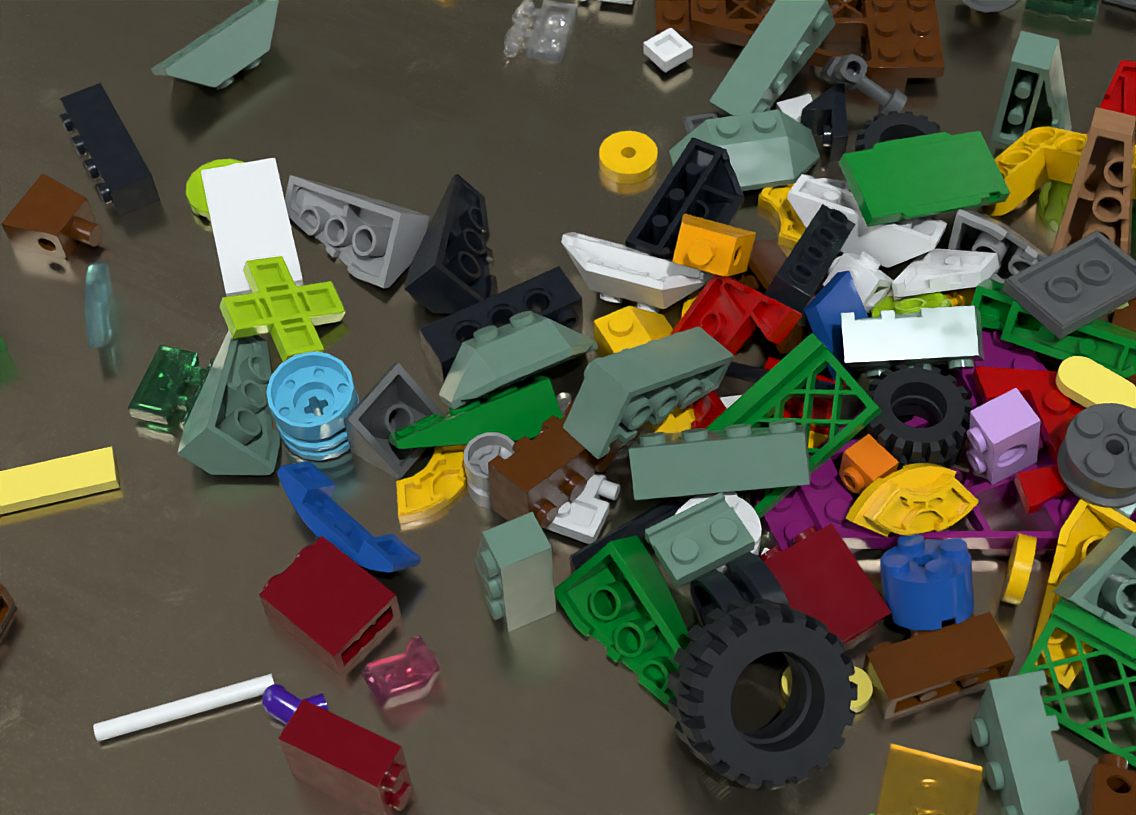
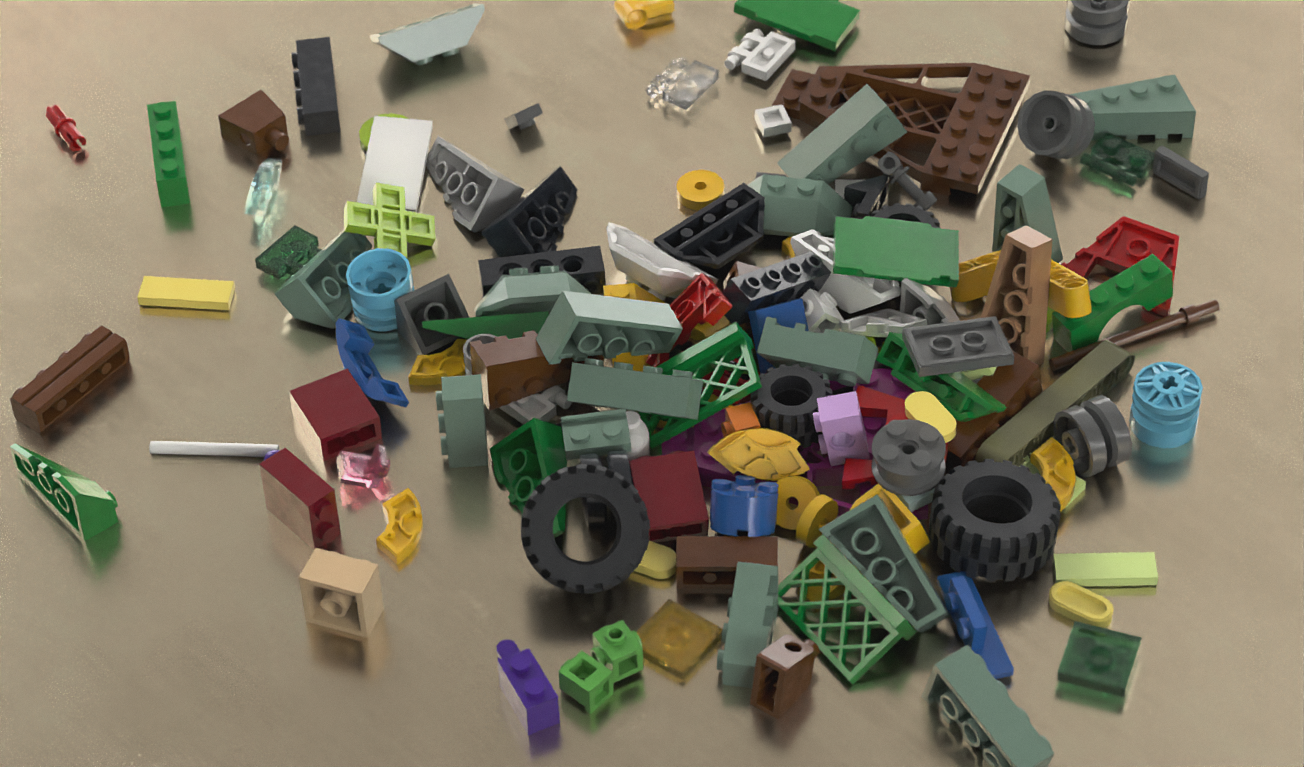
camera: 20 degrees right, 10 degrees down
light orange torso [672,214,756,277] -> none
none -> yellow tile [376,488,423,565]
none -> dark grey plate [504,103,543,130]
none -> yellow piece [776,476,820,530]

